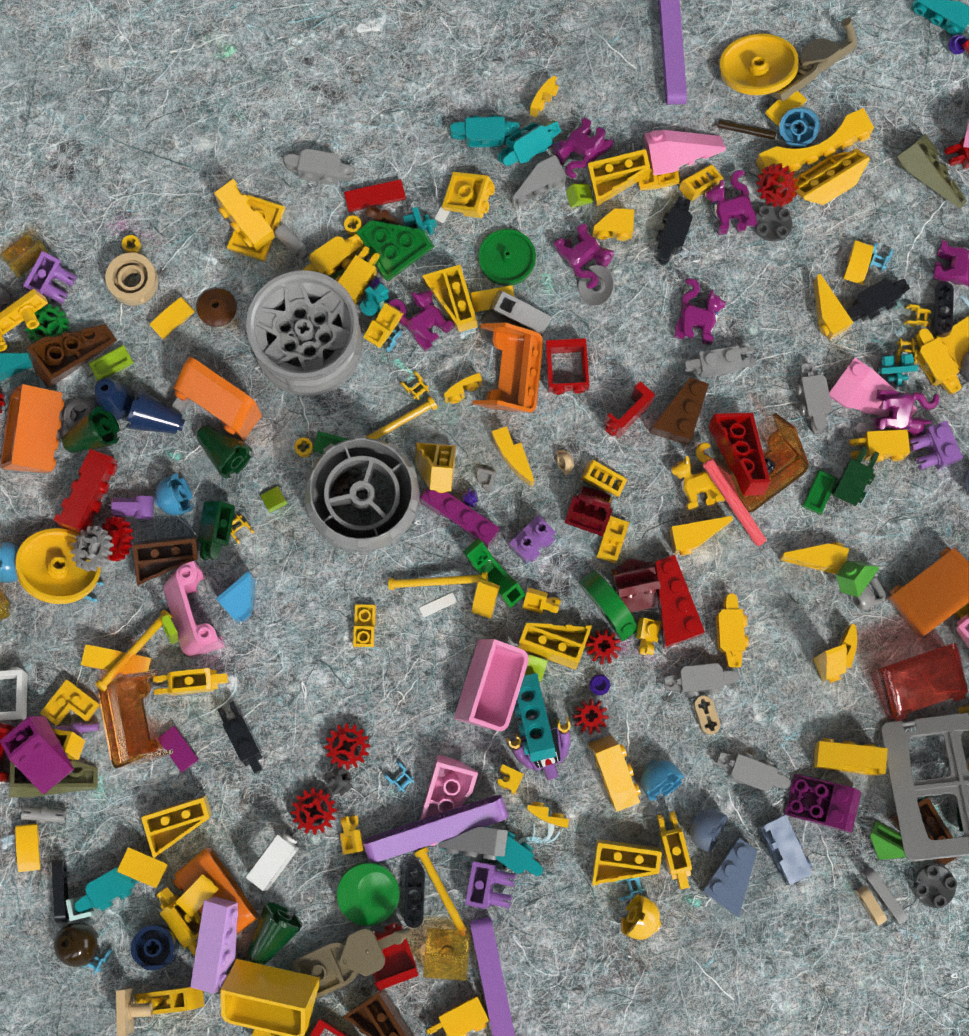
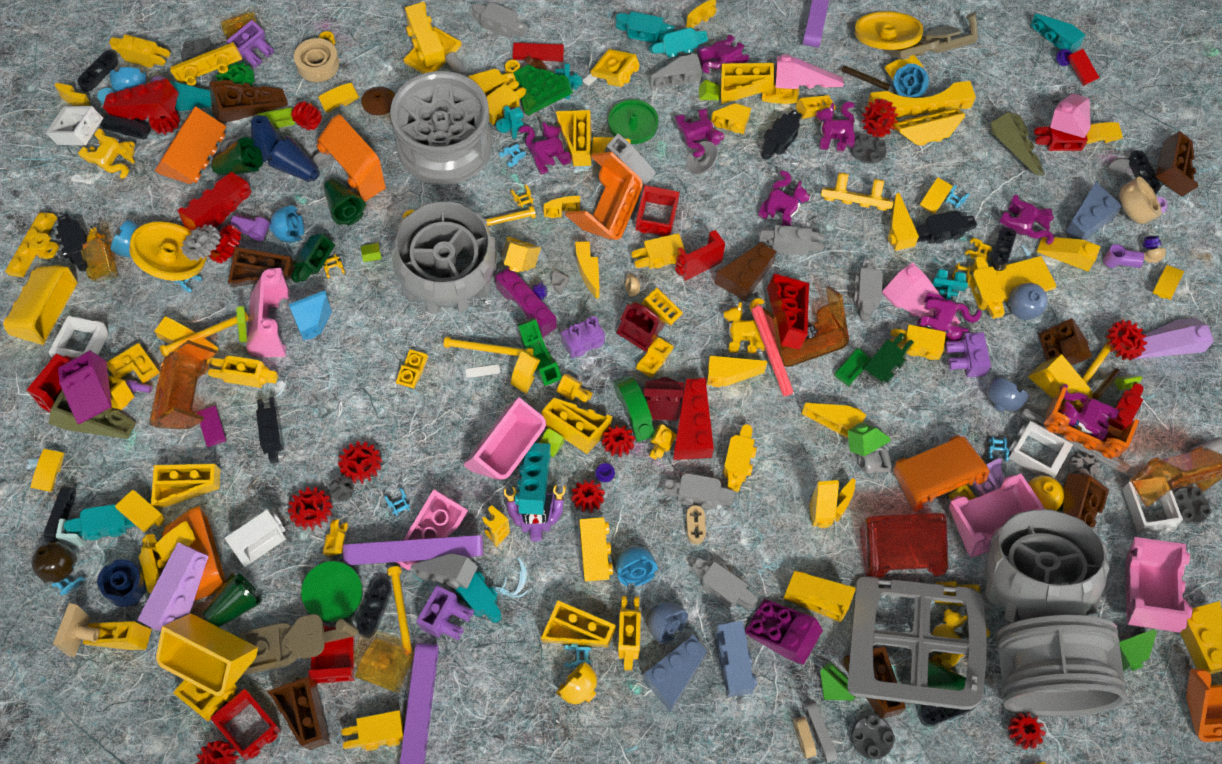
camera: 15 degrees right, 15 degrees down
light grey pin [21,806,67,824] -> none
yellow slope [363,303,404,348] -> none
yellow slope [527,802,569,828] -> none
none -> red gear [291,101,322,131]
none -> yellow hinge [631,233,685,269]
none -> yellow plate [821,172,894,211]

